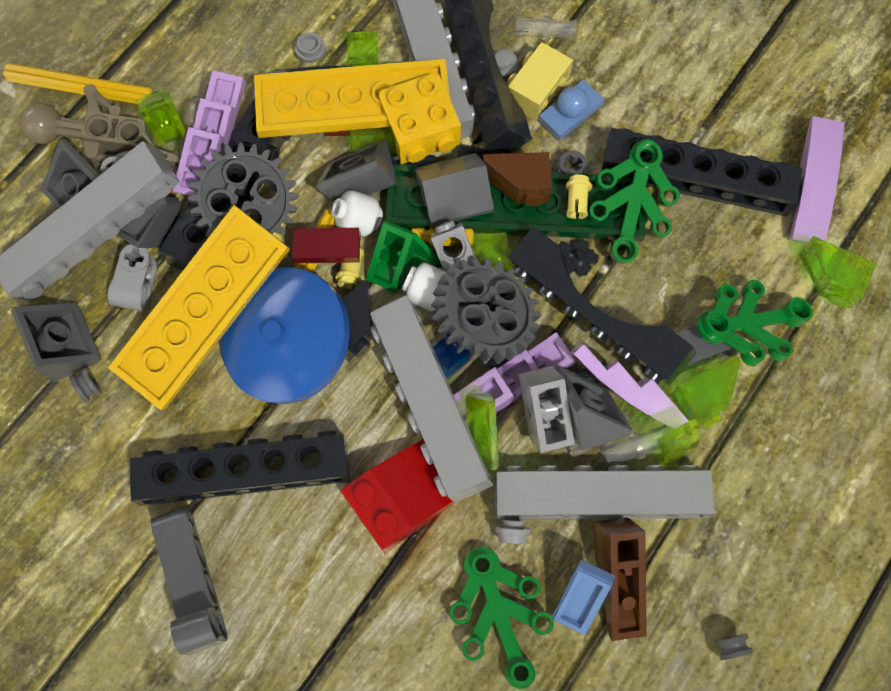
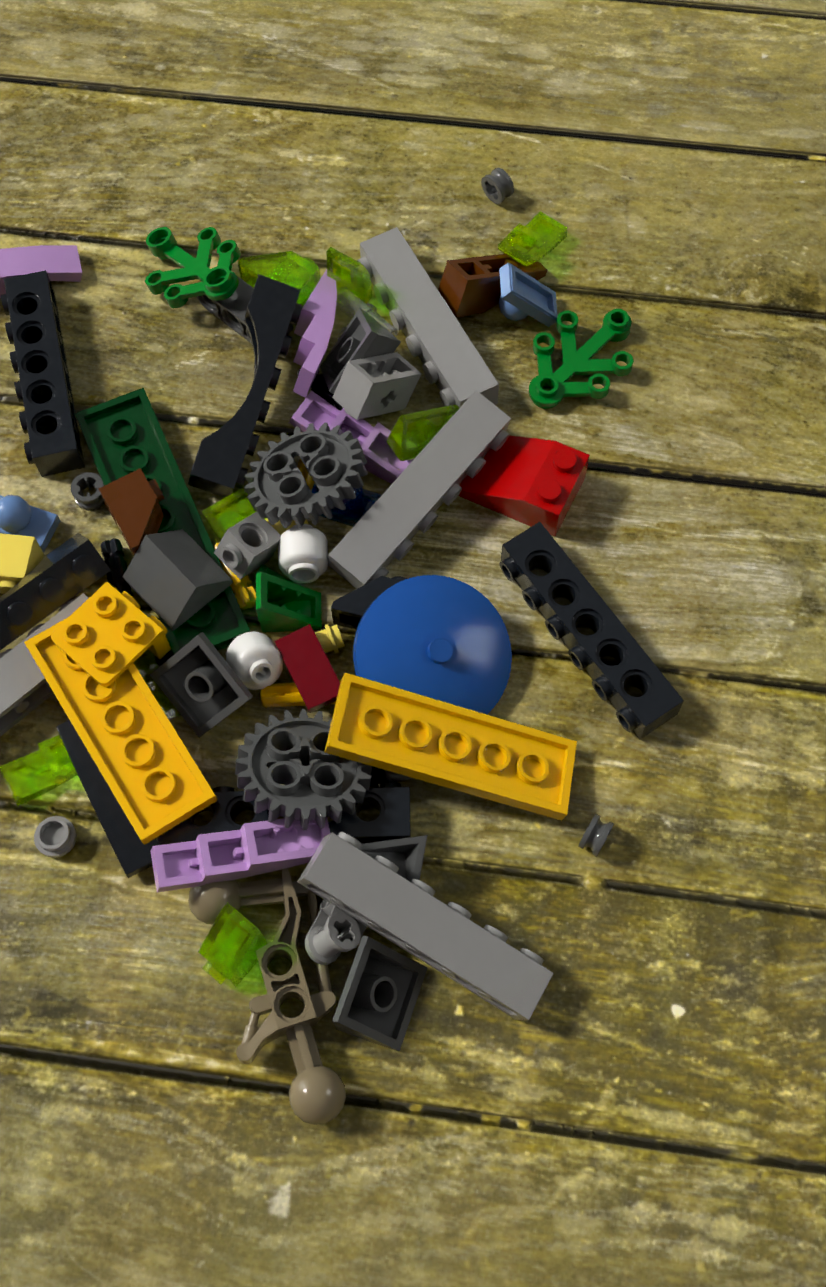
camera: 115 degrees left, 5 degrees down
yellow axle [3,63,154,106] -> none
dark grey slope [11,303,101,383] -> none
light grey piece [108,244,158,311] -> none
dark grey beam [151,506,228,655] -> none
light grey plate [495,519,531,544] -> none
black plant [560,238,599,277] -> none
light yellow pin [566,175,592,219] -> none
green plant [588,139,680,264] -> none
clear neon green slope [800,236,876,309] -> none
none -> clear neon green slope [498,211,568,267]

